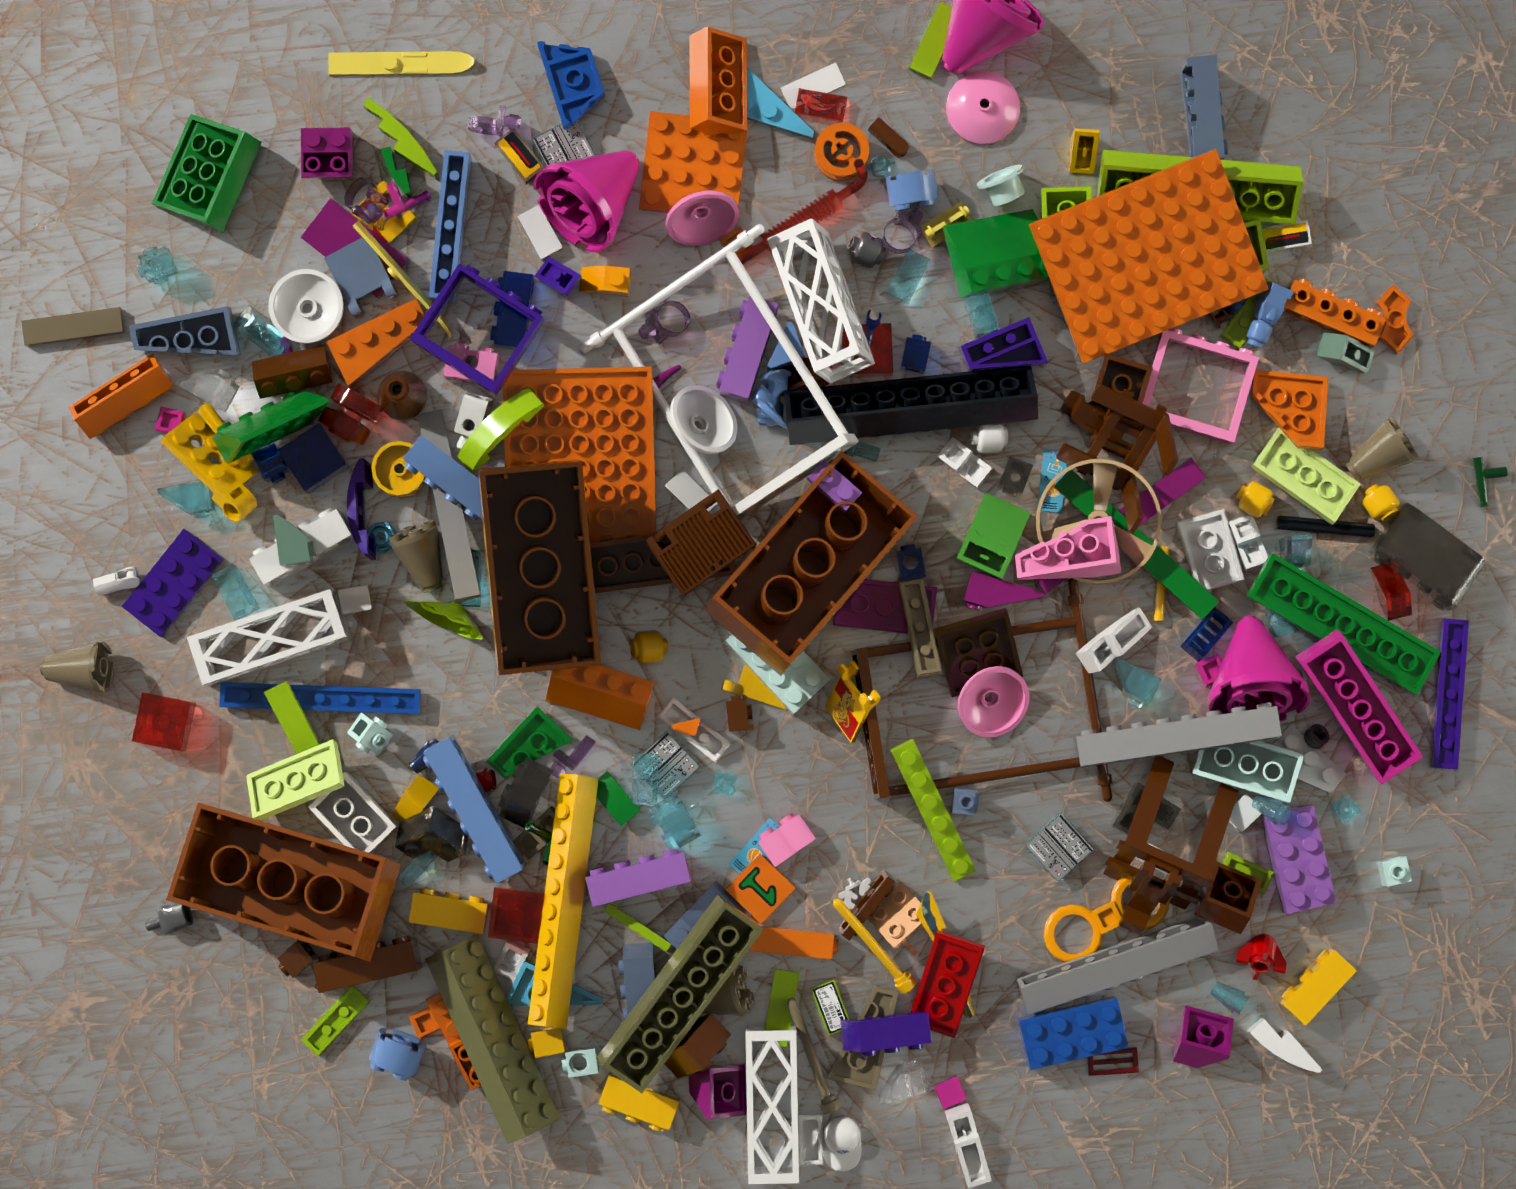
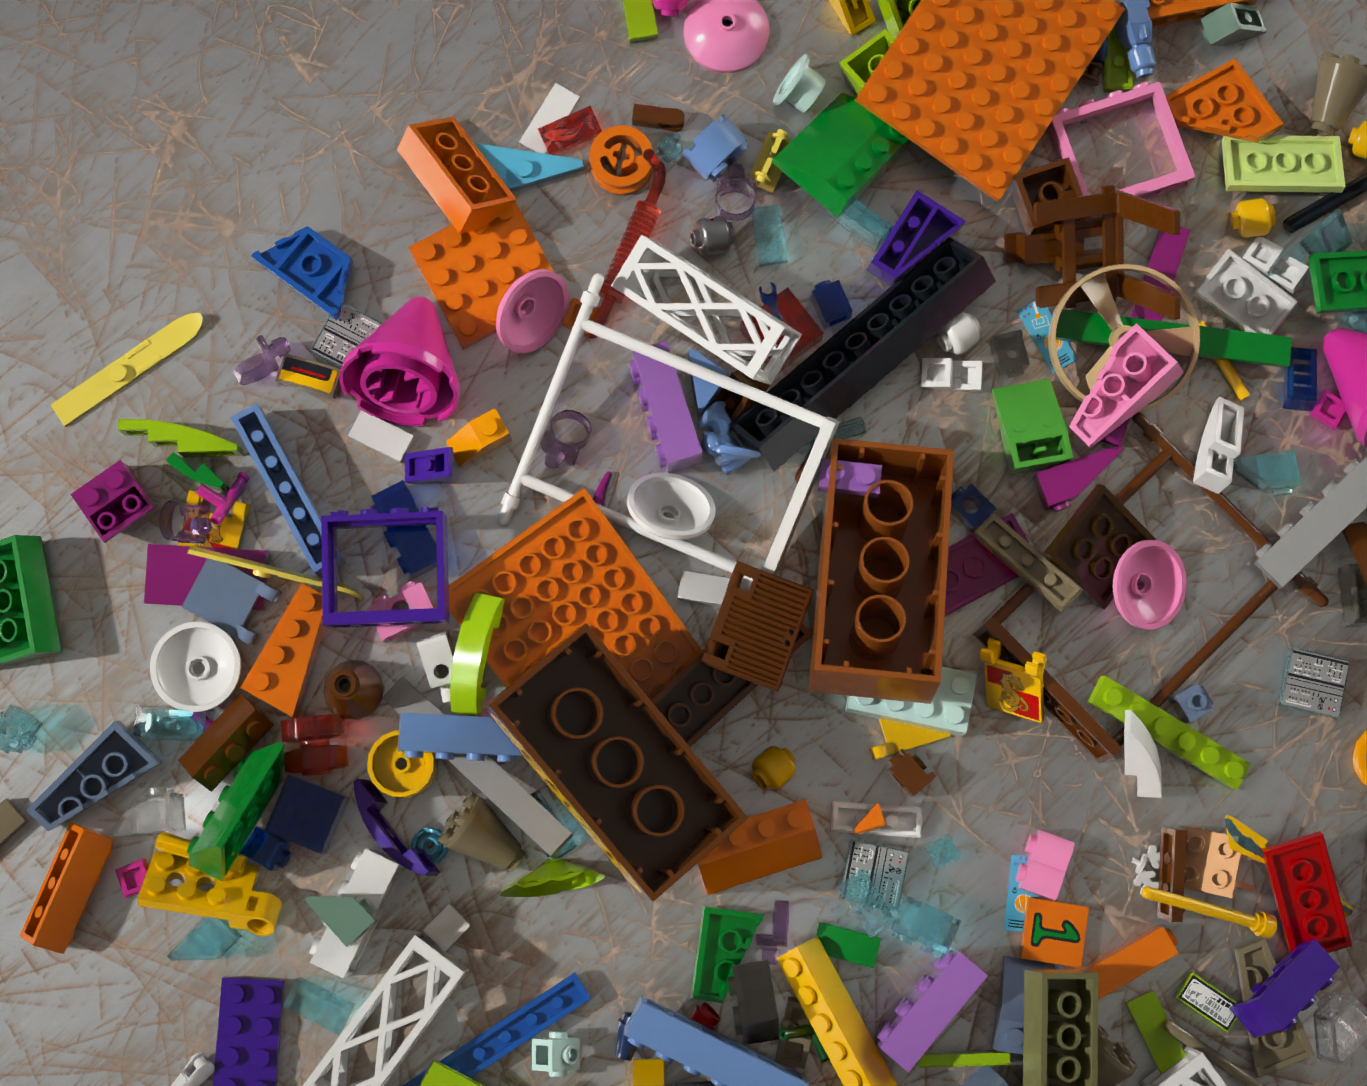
camera: 35 degrees left, 5 degrees down
none -> white slope [1124,710,1162,798]

